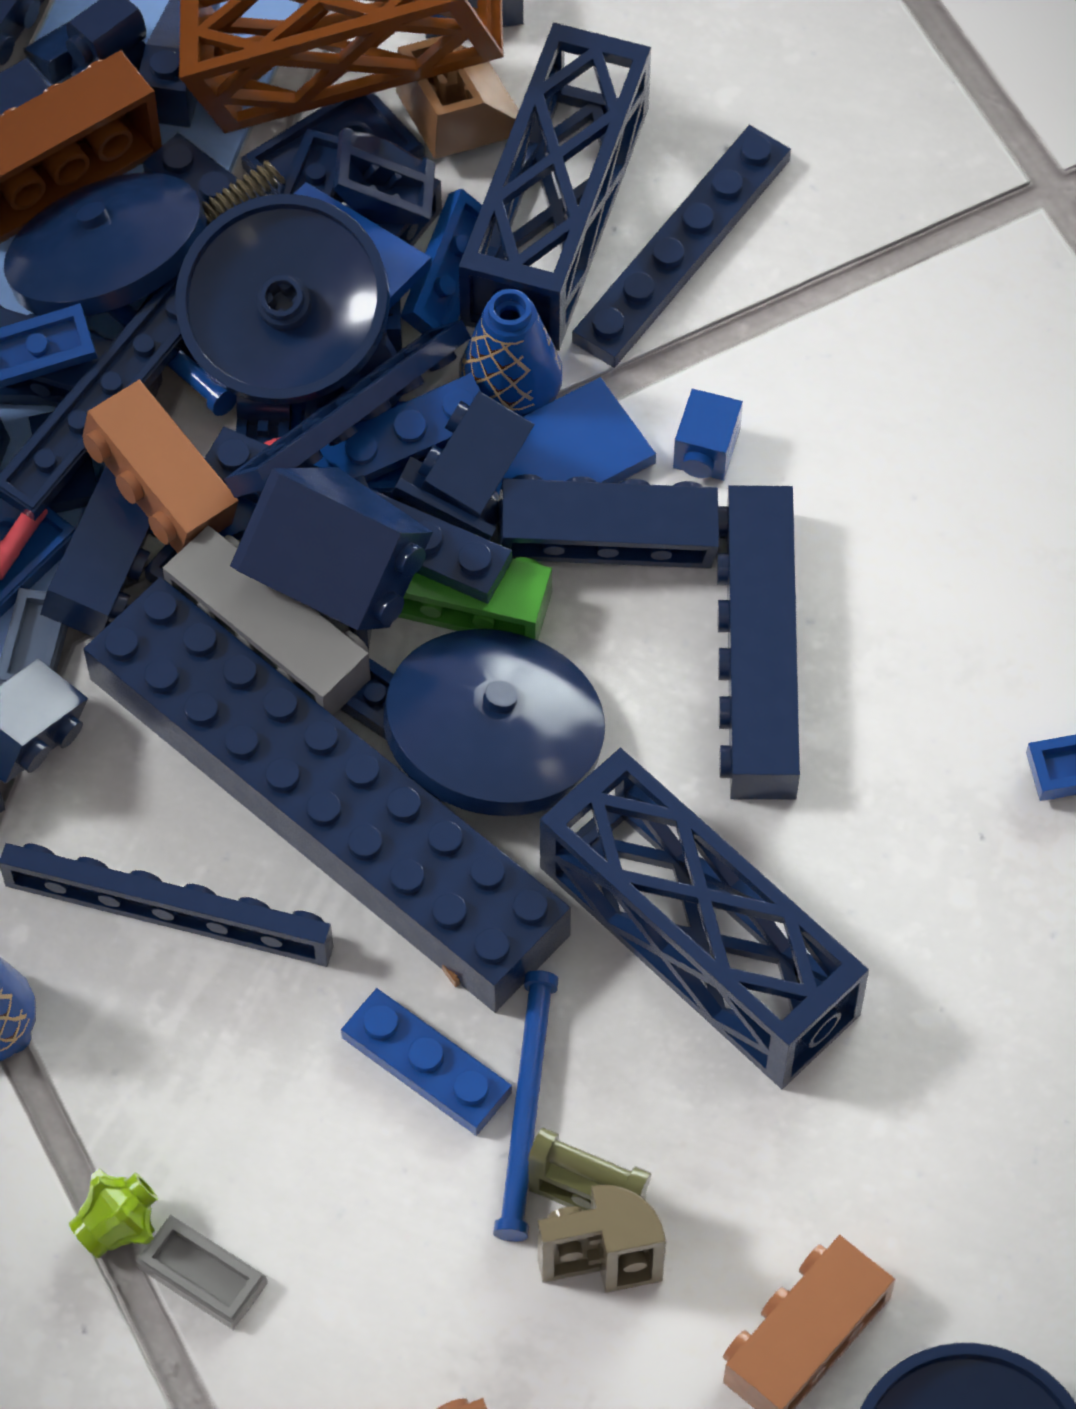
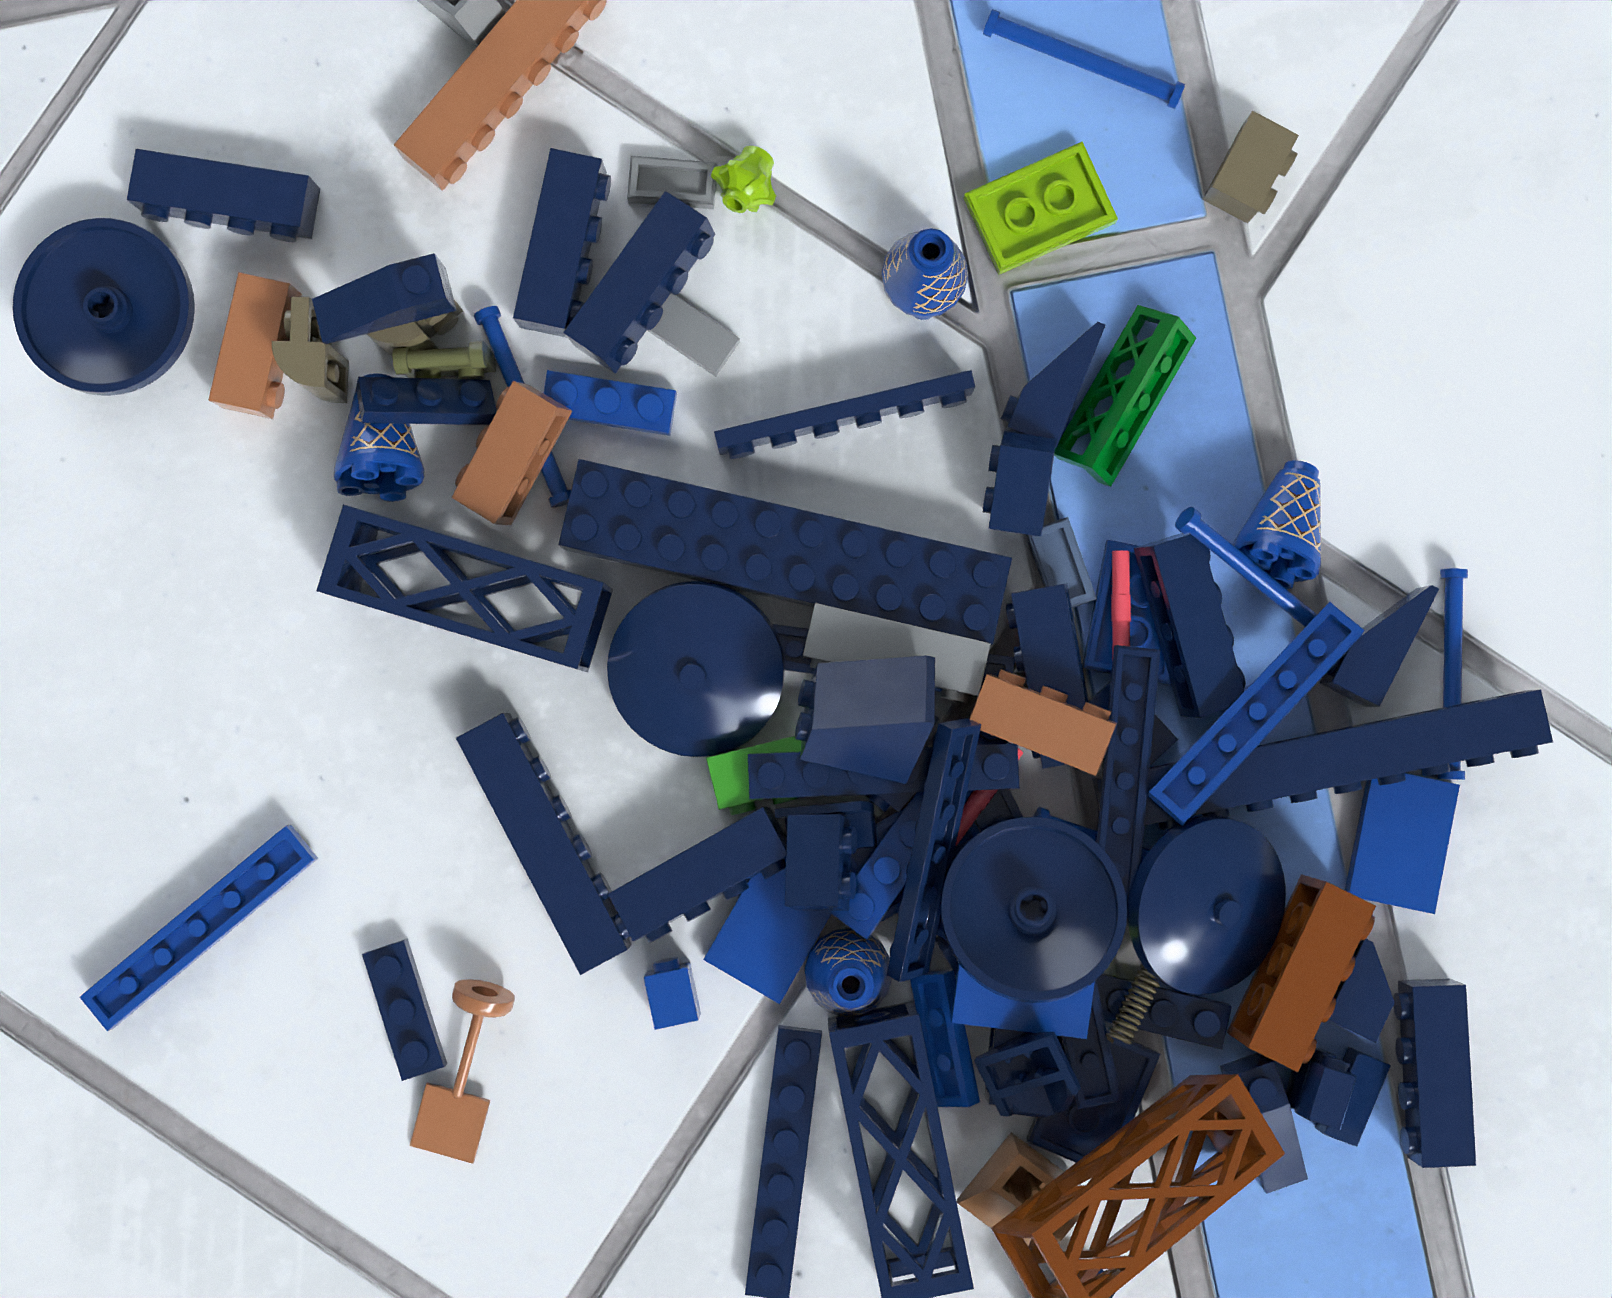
camera: 150 degrees right, 25 degrees up
none -> dark tan brick [272,297,349,403]
none -> dark blue slope [312,253,457,344]
none -> blue cone [334,373,424,502]
none -> dark blue plate [356,376,497,425]
none -> dark blue plate [362,938,447,1081]
none -> nougat piece [410,979,515,1164]
none -> nougat brick [451,381,572,525]
none -> dark blue brick [513,148,611,338]
none -> dark blue brick [563,191,715,374]
none -> light grey tile [647,293,740,377]

